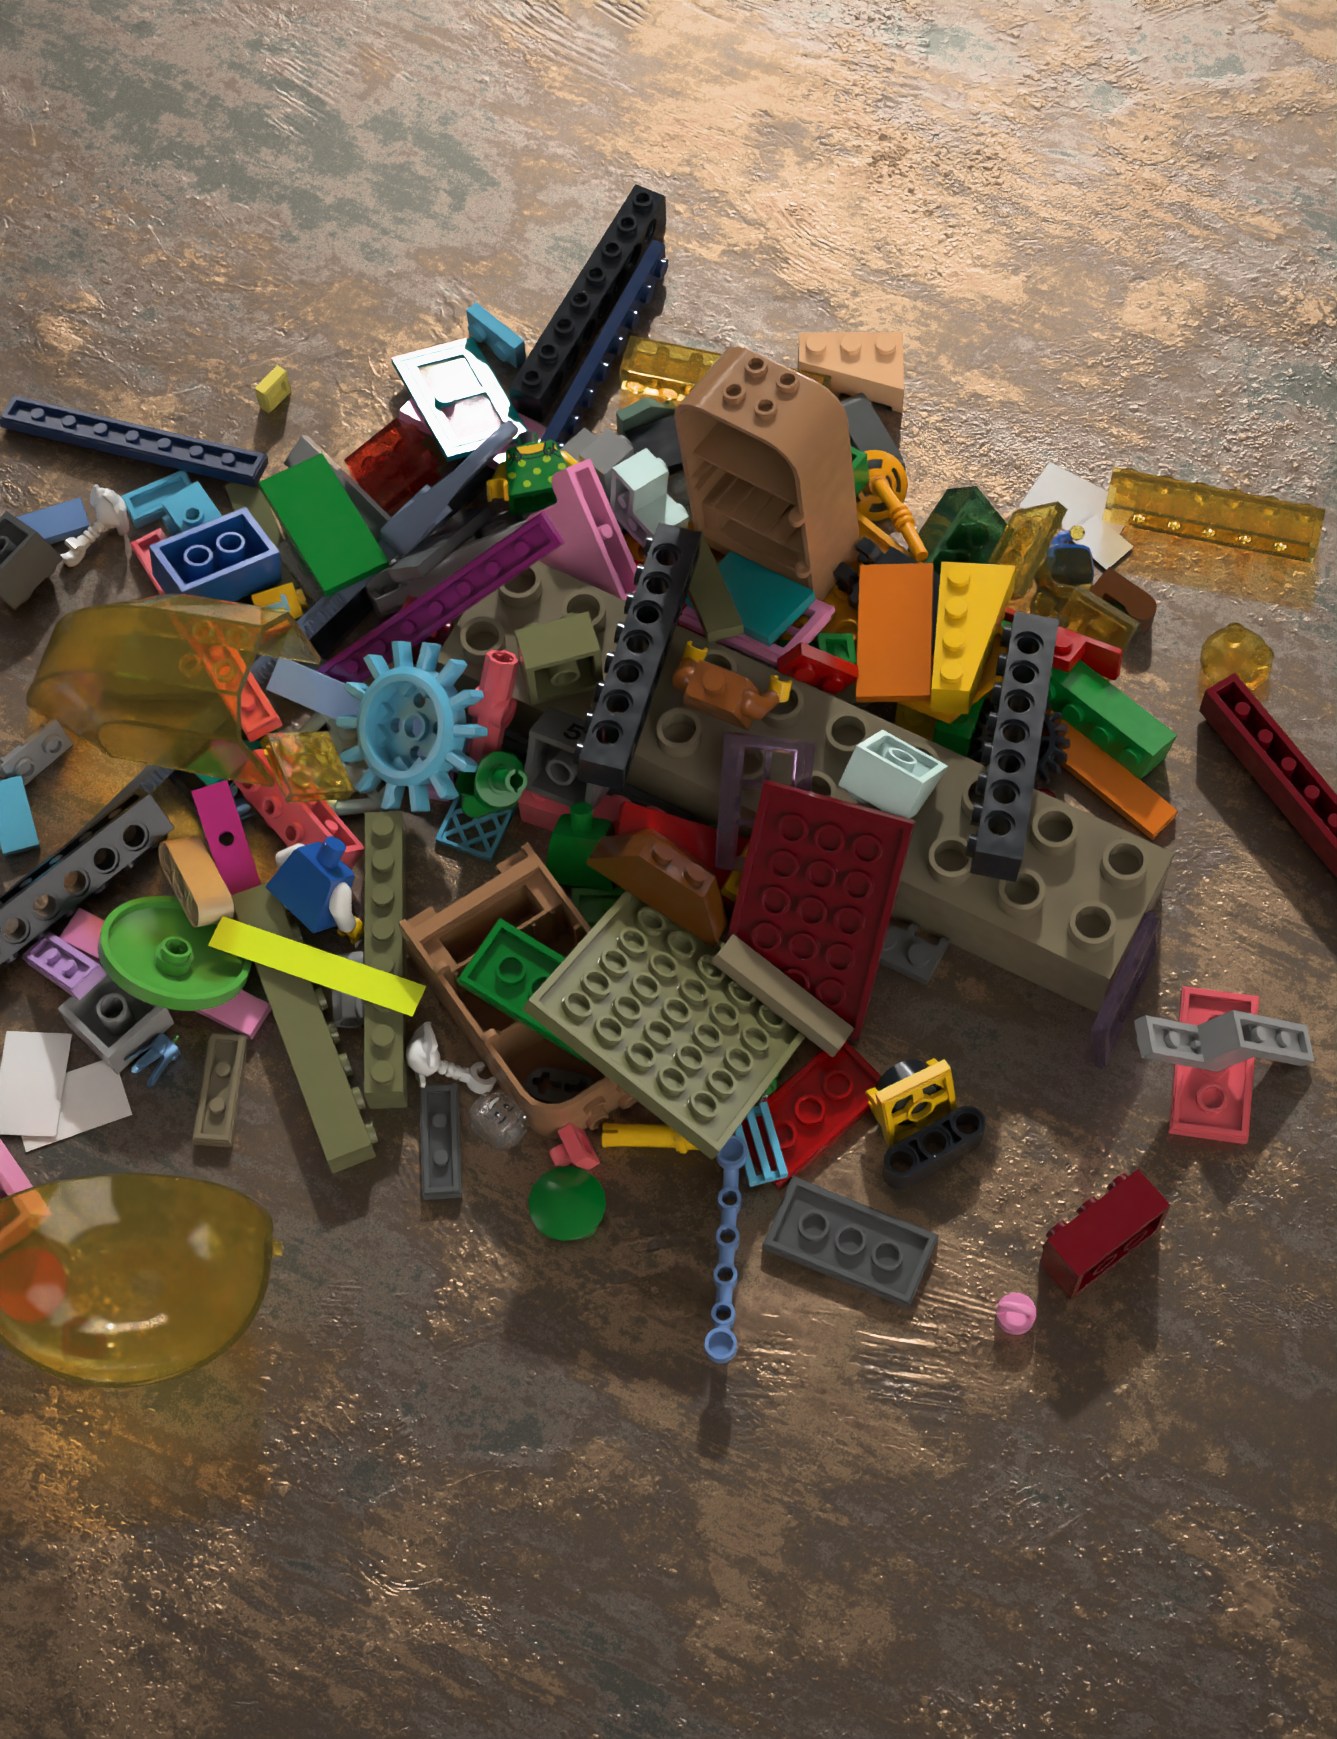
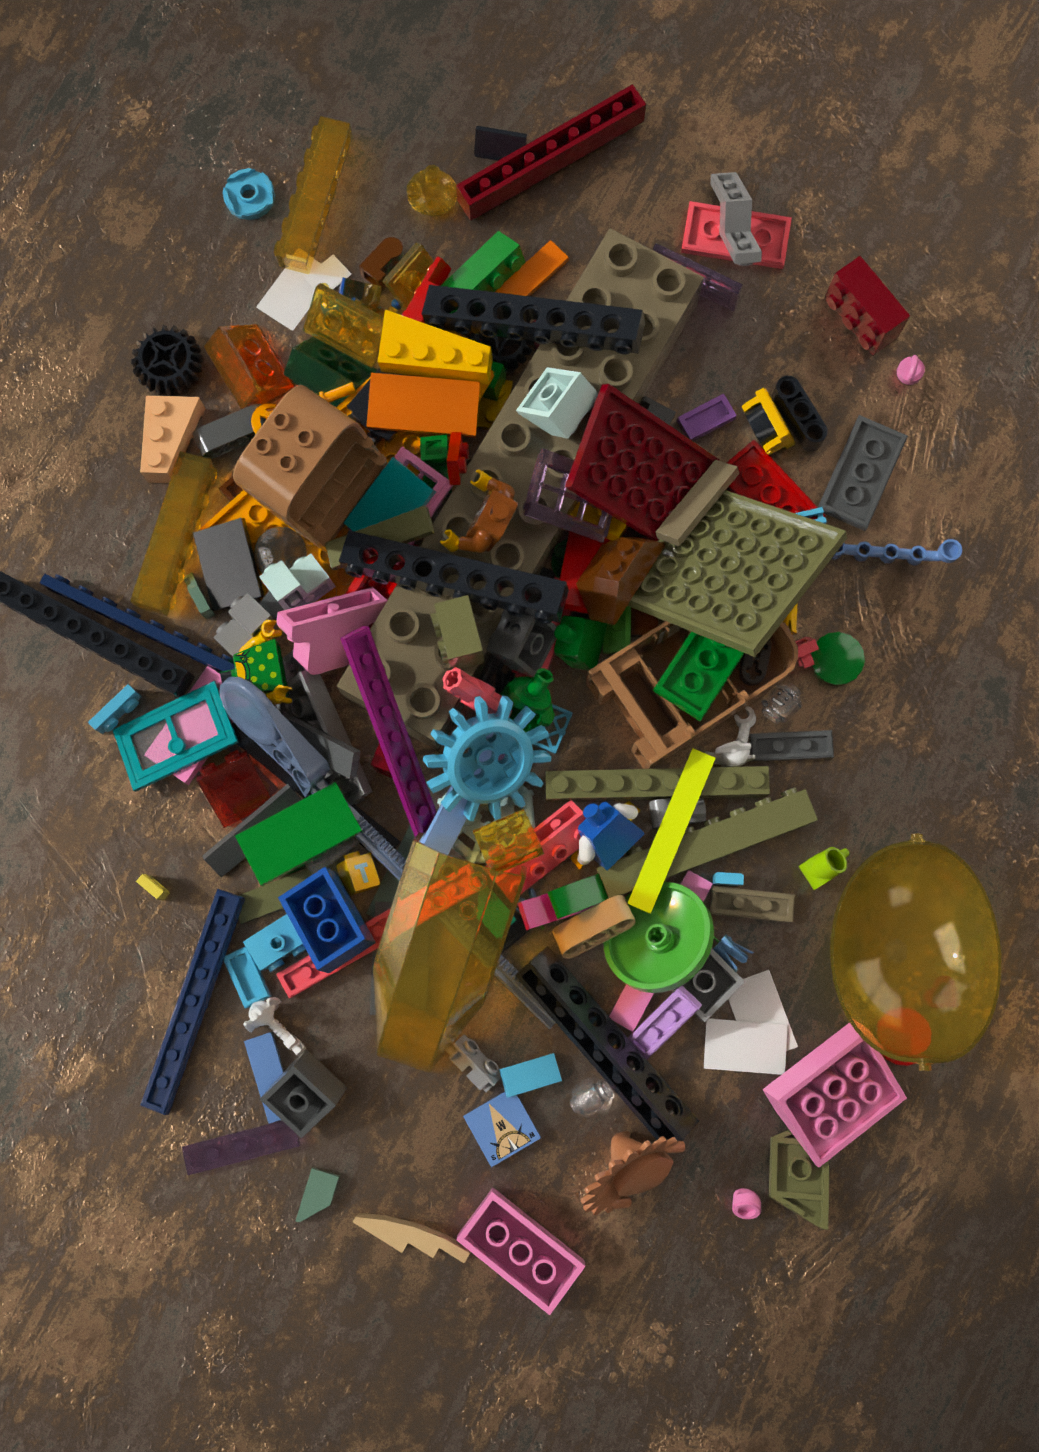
camera: 90 degrees left, 15 degrees up
none -> black gear [131,324,204,396]
none -> clear orange slope [204,324,296,409]
none -> medium azure tile [223,168,275,220]
none -> black slope [474,126,527,161]
none -> green slope [547,873,609,919]
none -> medium lavender tile [677,394,737,441]
none -> medium azure tile [712,872,744,886]
none -> lime piece [798,847,849,890]

